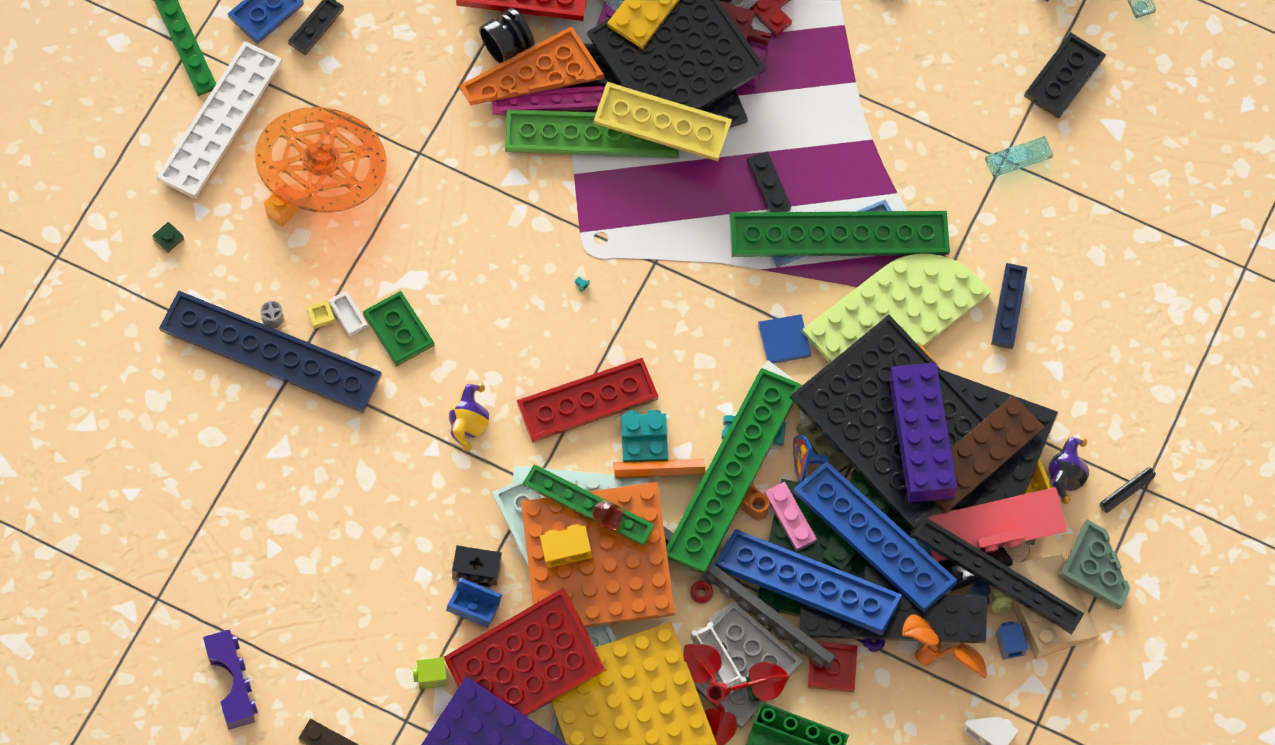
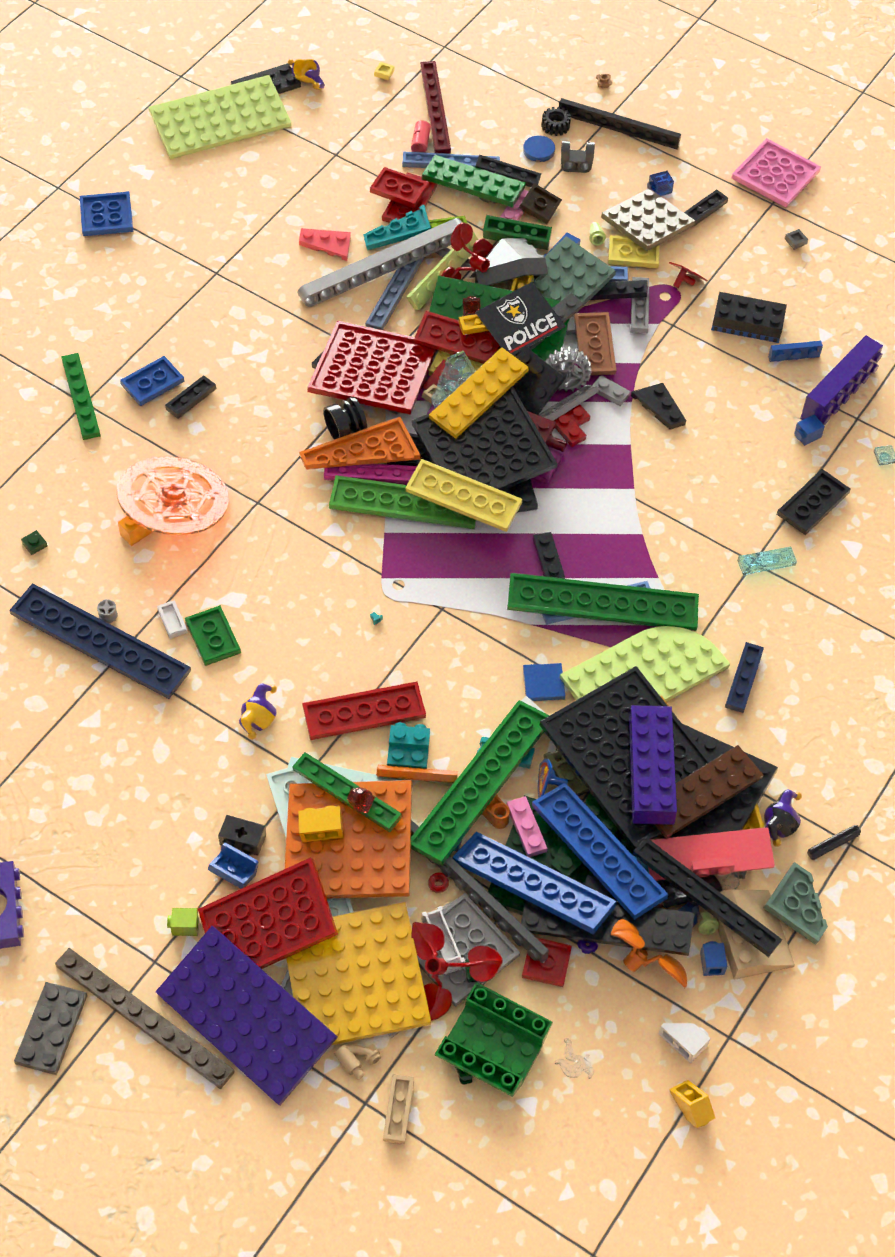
camera: 10 degrees right, 10 degrees down
white plate [157,41,282,199] -> none
light yellow plate [306,300,335,329] -> none

